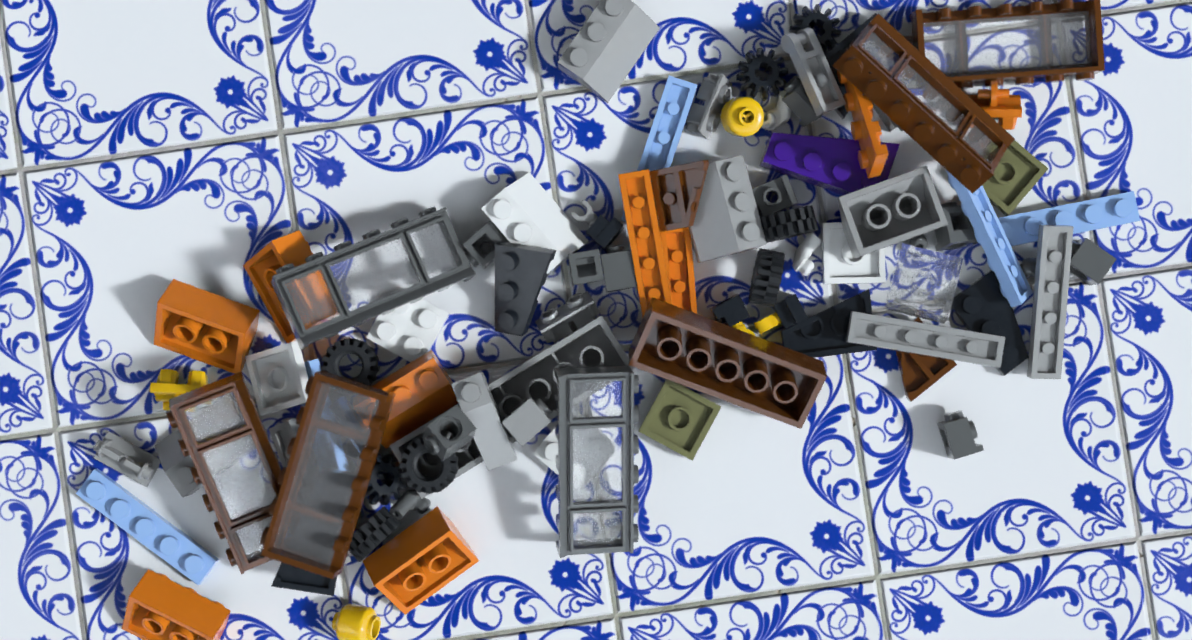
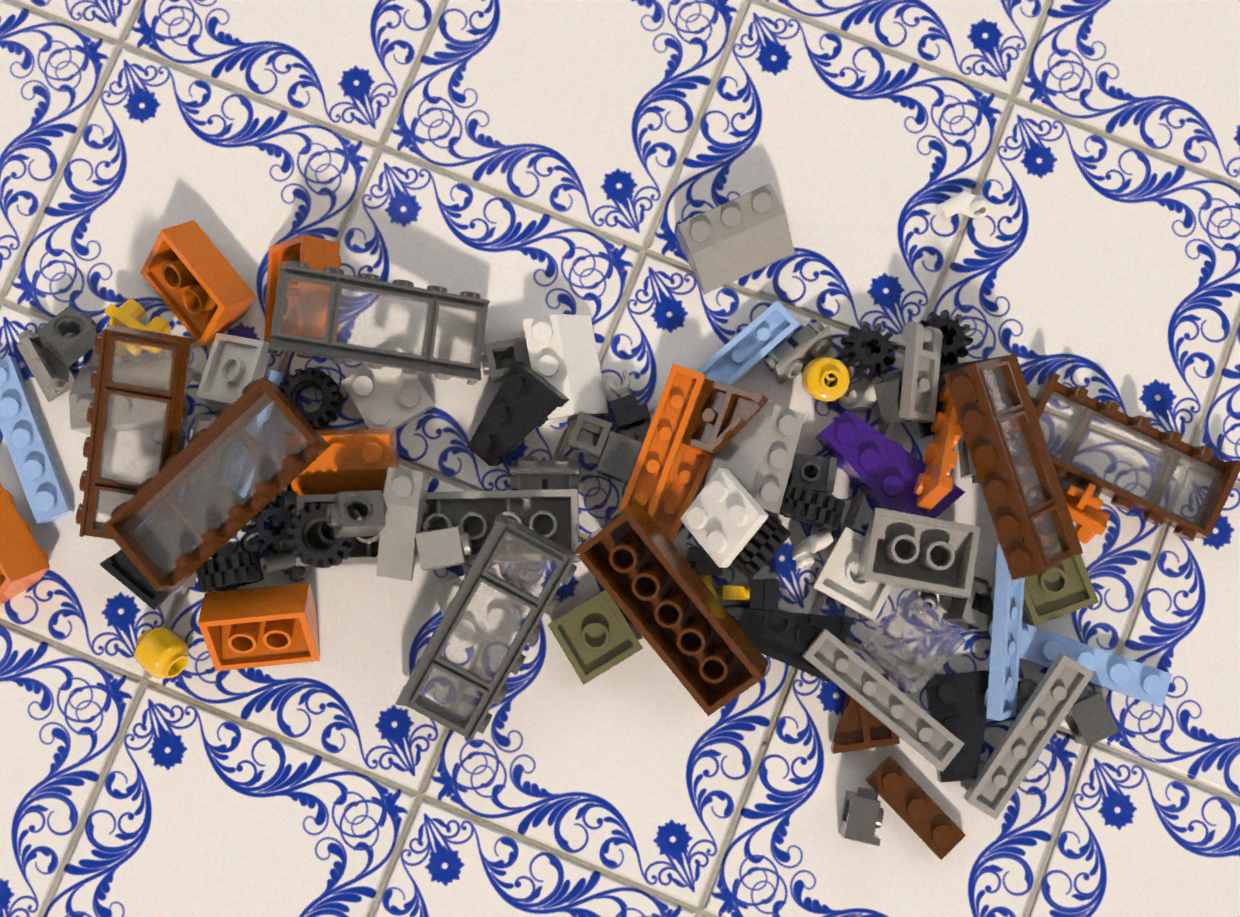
camera: 30 degrees right, 5 degrees down
none -> dark grey brick [38,305,97,368]
none -> white plate [680,468,769,568]
none -> reddish brown plate [865,756,966,860]

